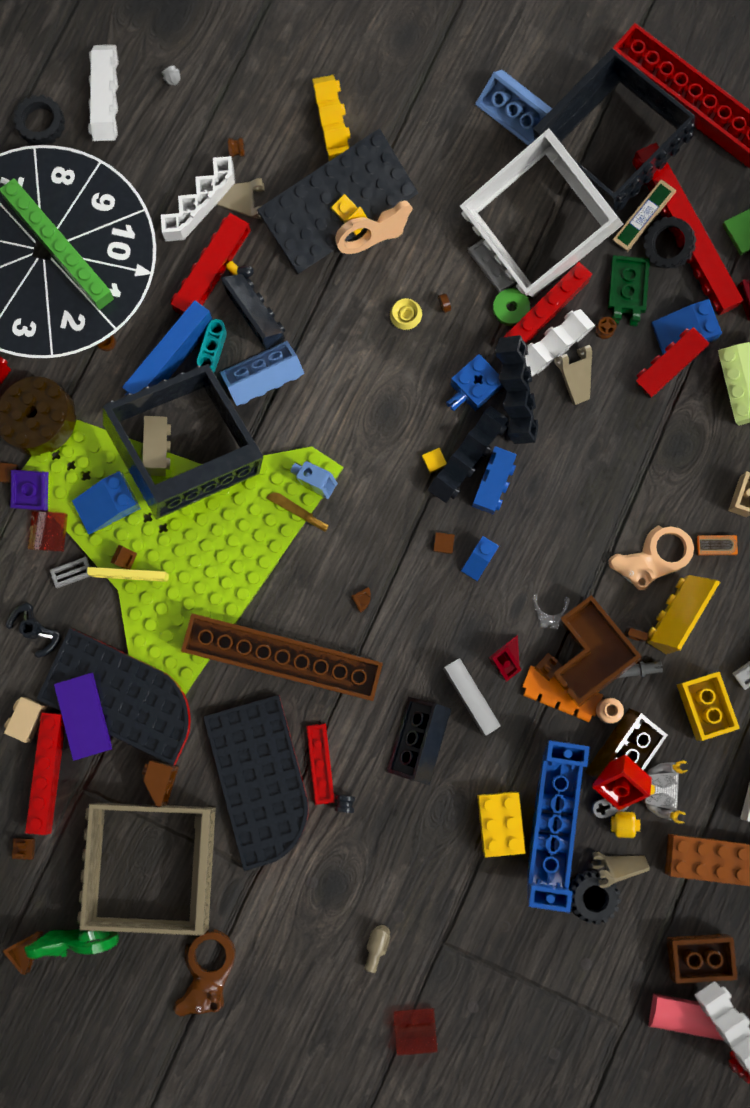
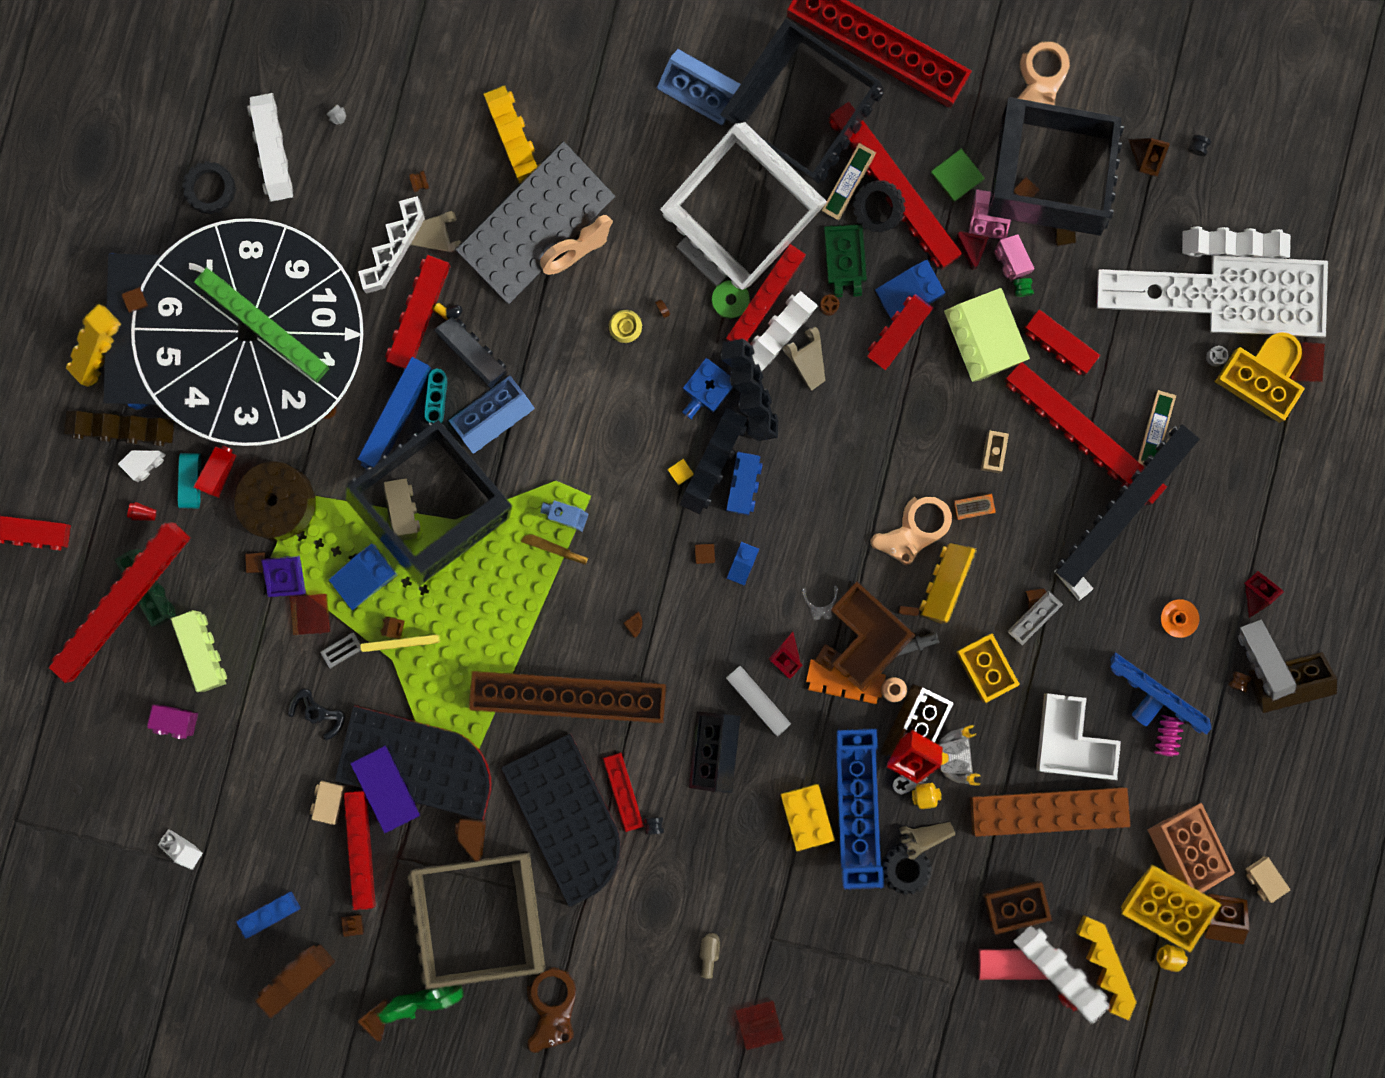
camera: 15 degrees left, 5 degrees up
yellow slope [331,194,367,235] -> none

